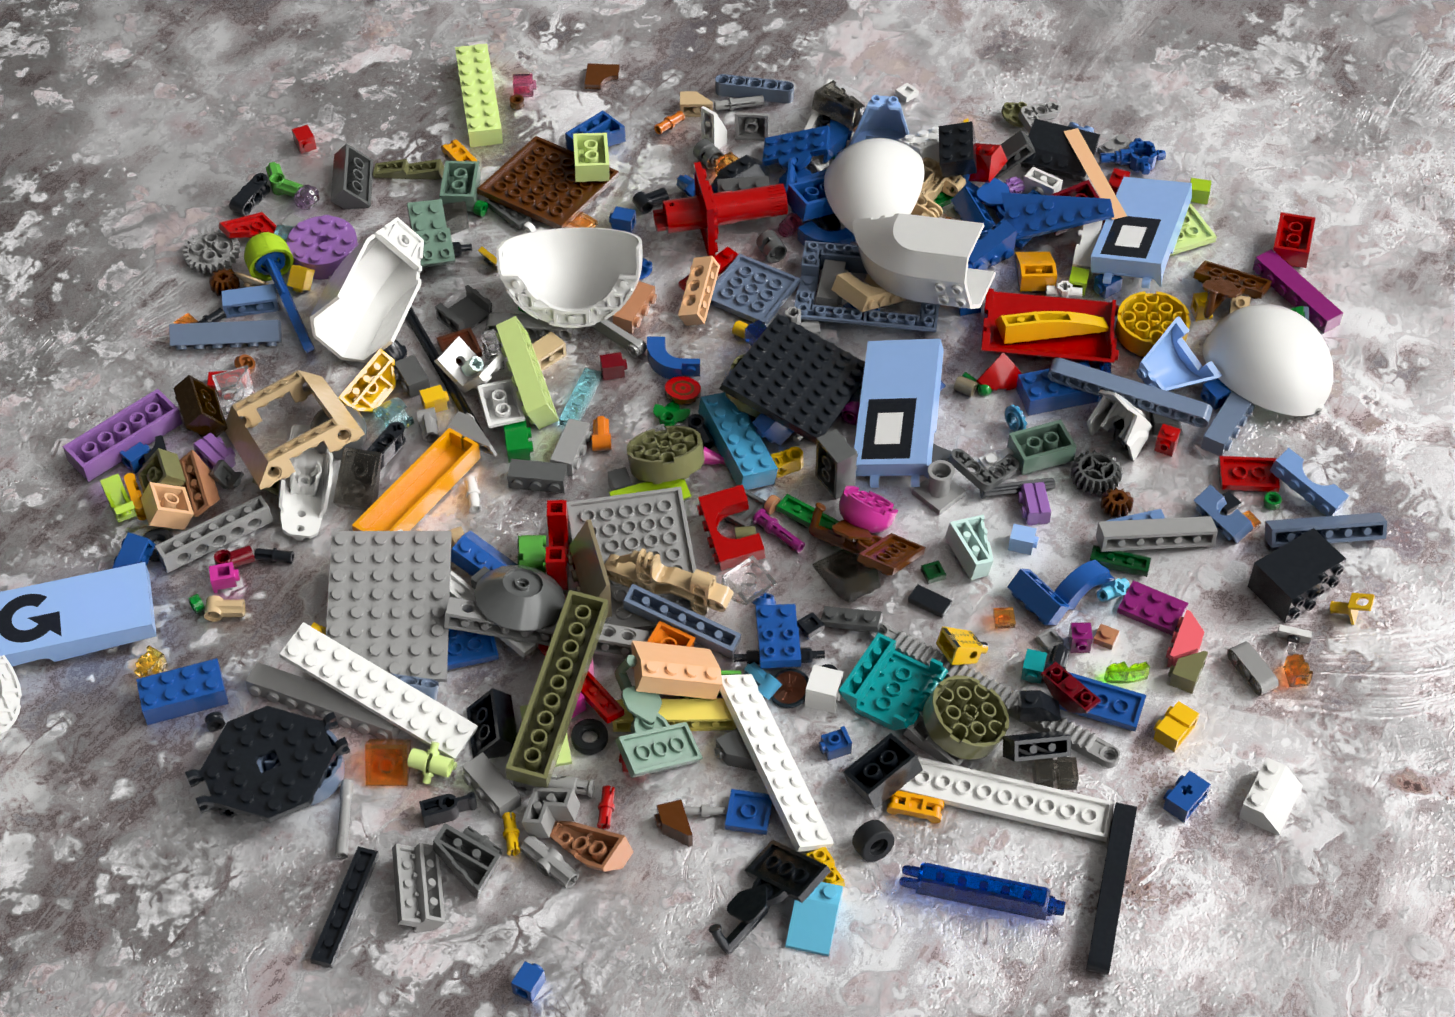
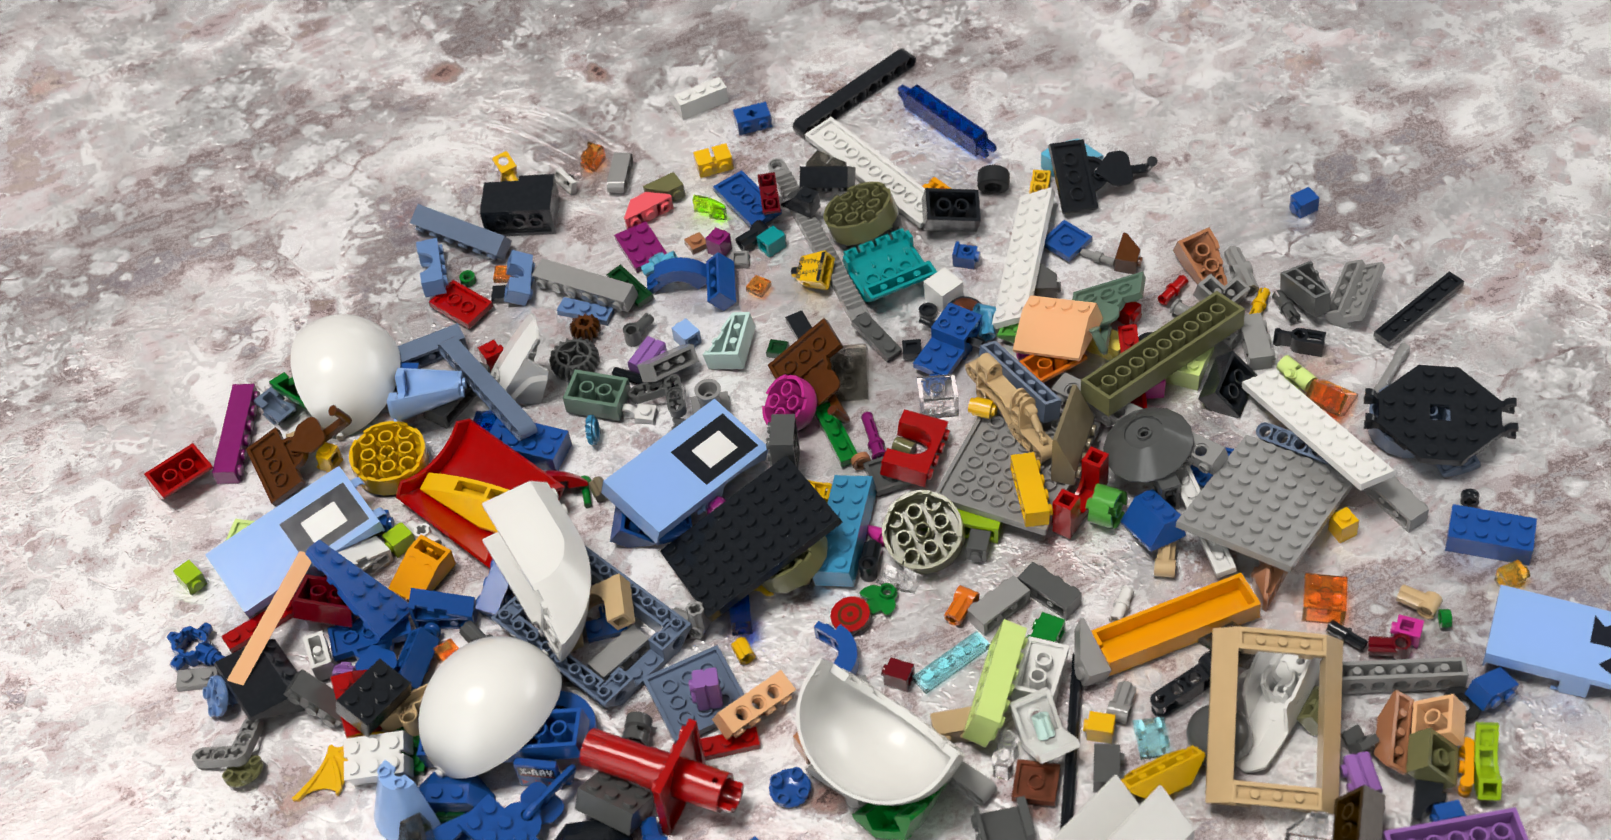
camera: 140 degrees left, 0 degrees up
none -> dark grey pin [623,313,654,347]
none -> light grey brick [637,344,699,382]
none -> medium lavender brick [688,667,723,711]
none -> yellow brick [1010,452,1053,527]
none -> clear orange brick [1301,573,1348,625]

